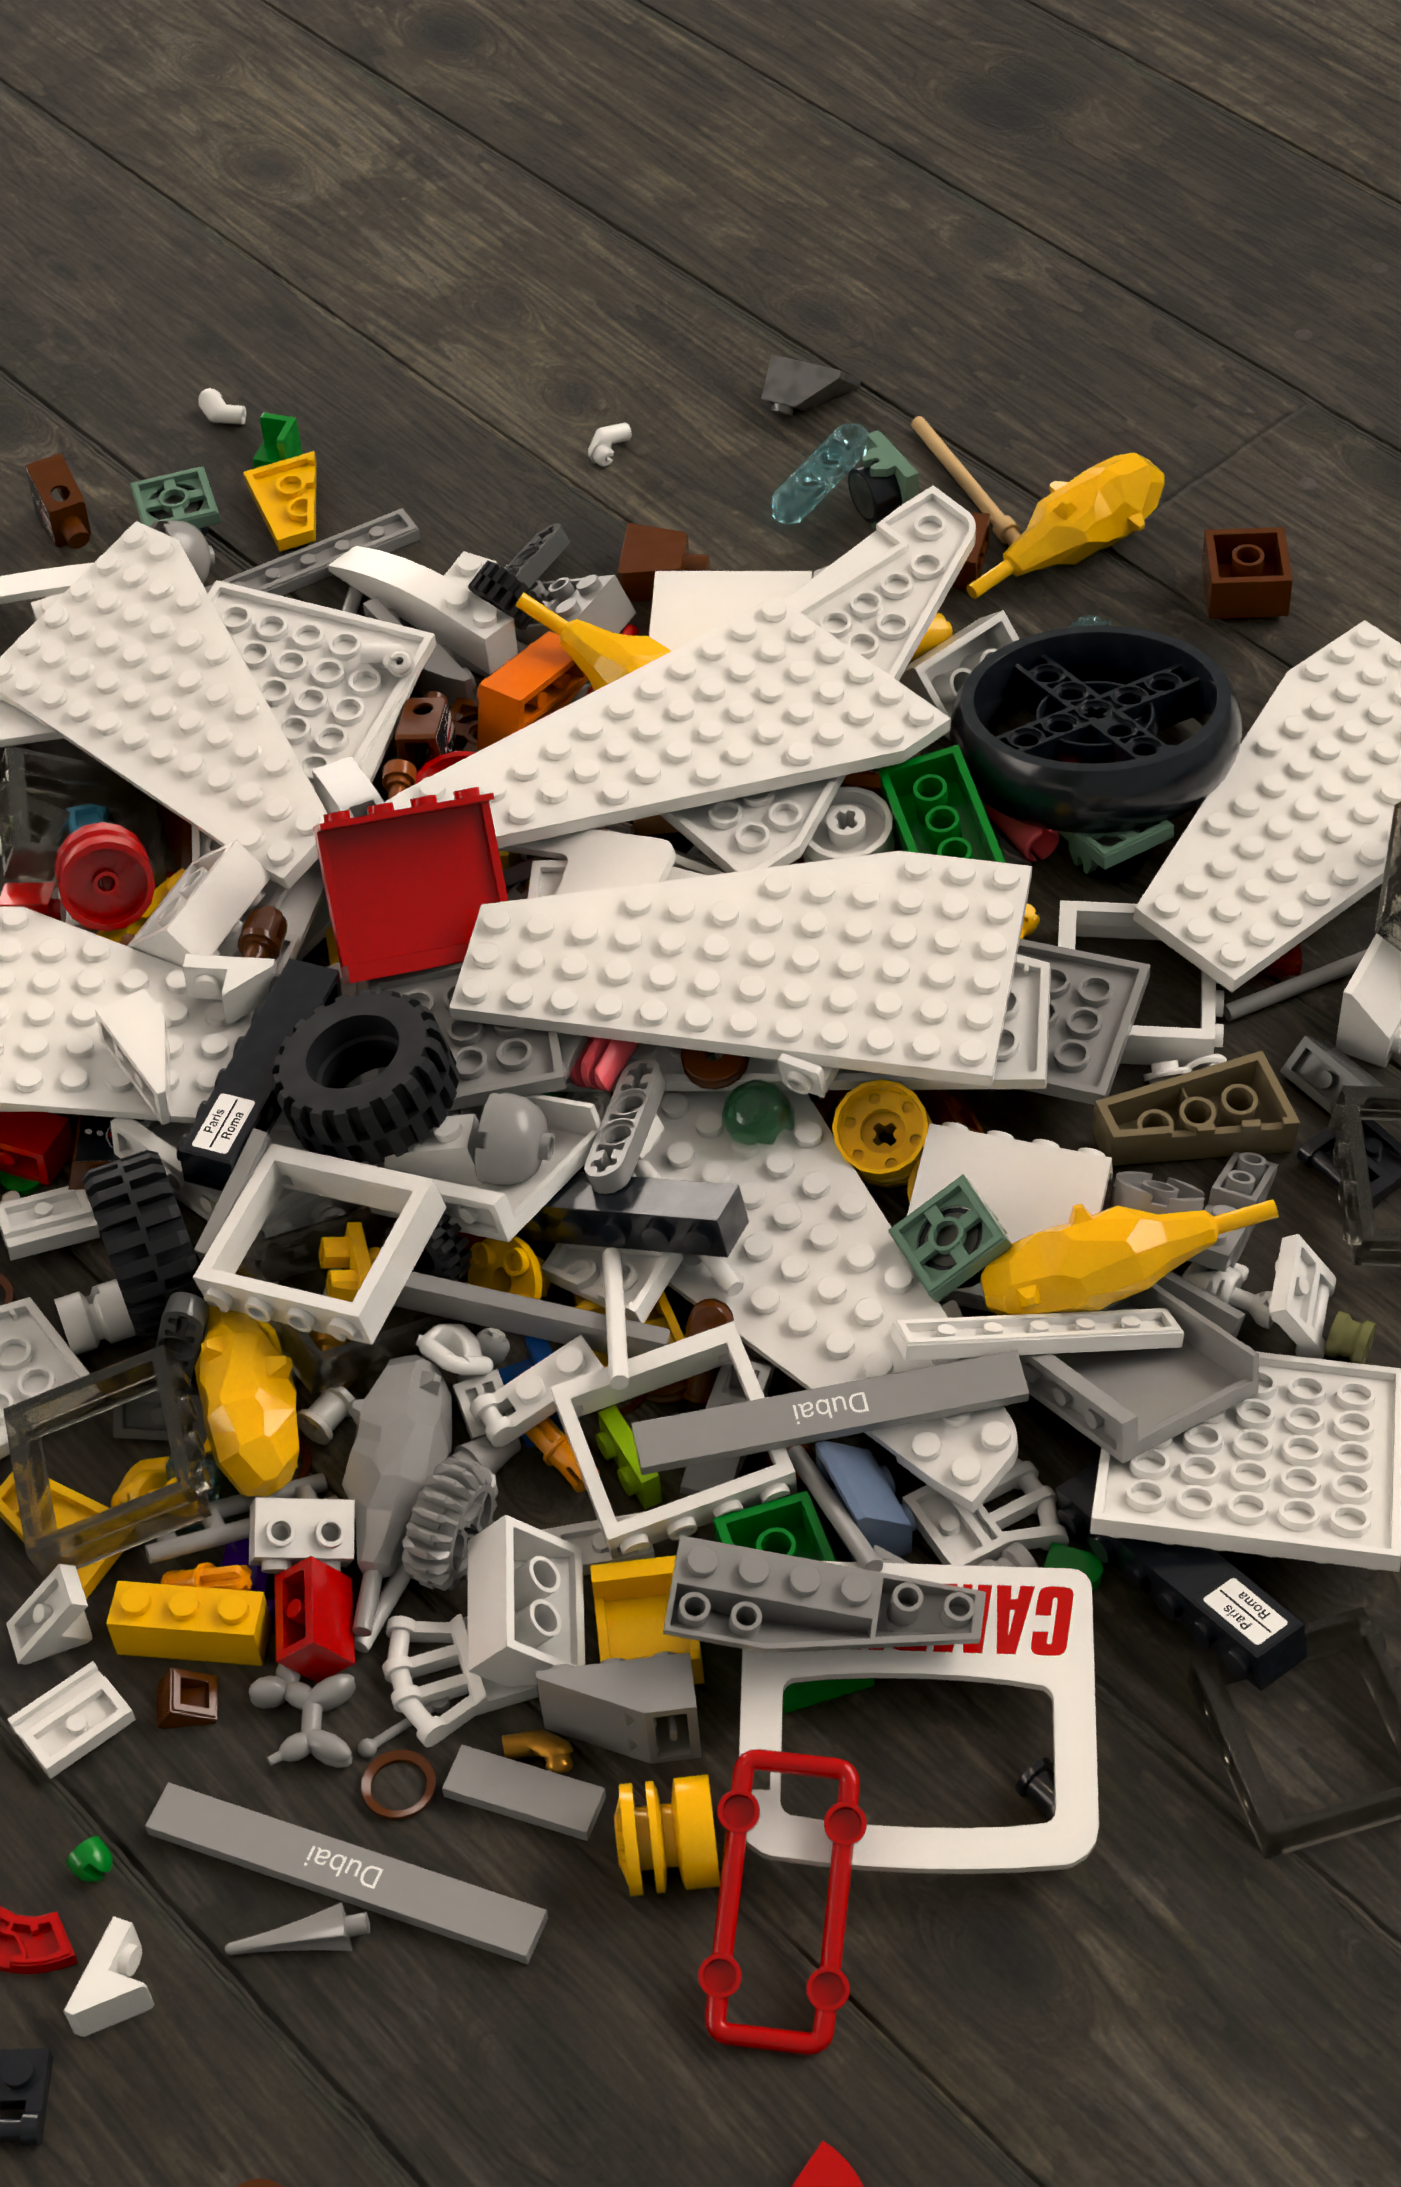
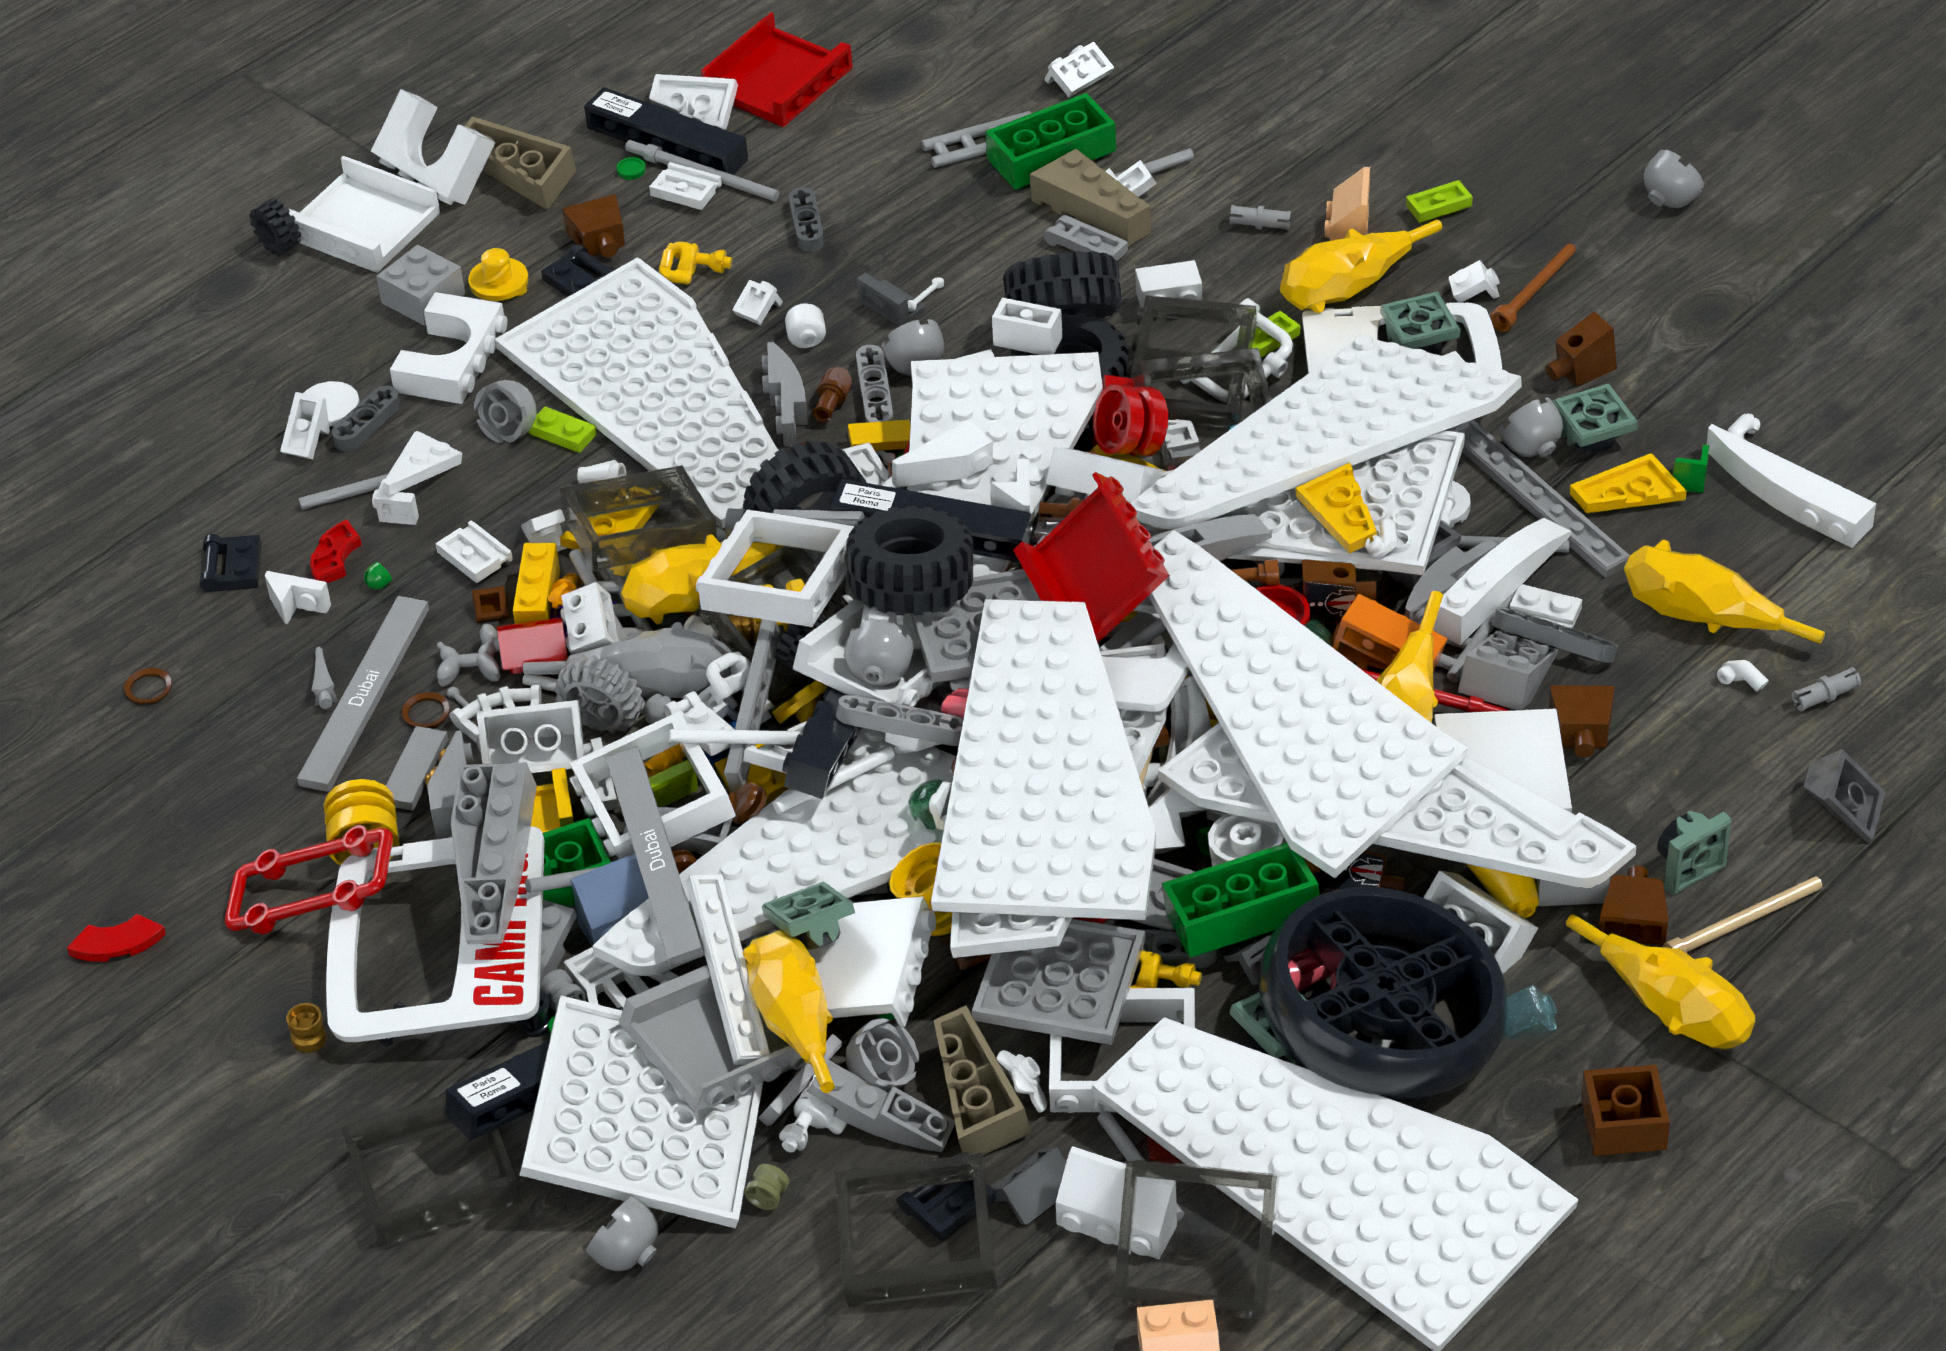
camera: 85 degrees right, 5 degrees down
black tyre [468,560,544,630] -> none
clear light blue beam [772,423,868,524] -> none
white plate [1268,1234,1336,1359] -> none
none -> pearl gold wheel [286,1003,327,1053]
none -> yellow wing [1295,462,1377,554]
none -> yellow piece [1624,539,1825,644]
none -> white slope [1707,424,1876,548]
none -> light grey pin [1792,667,1861,711]

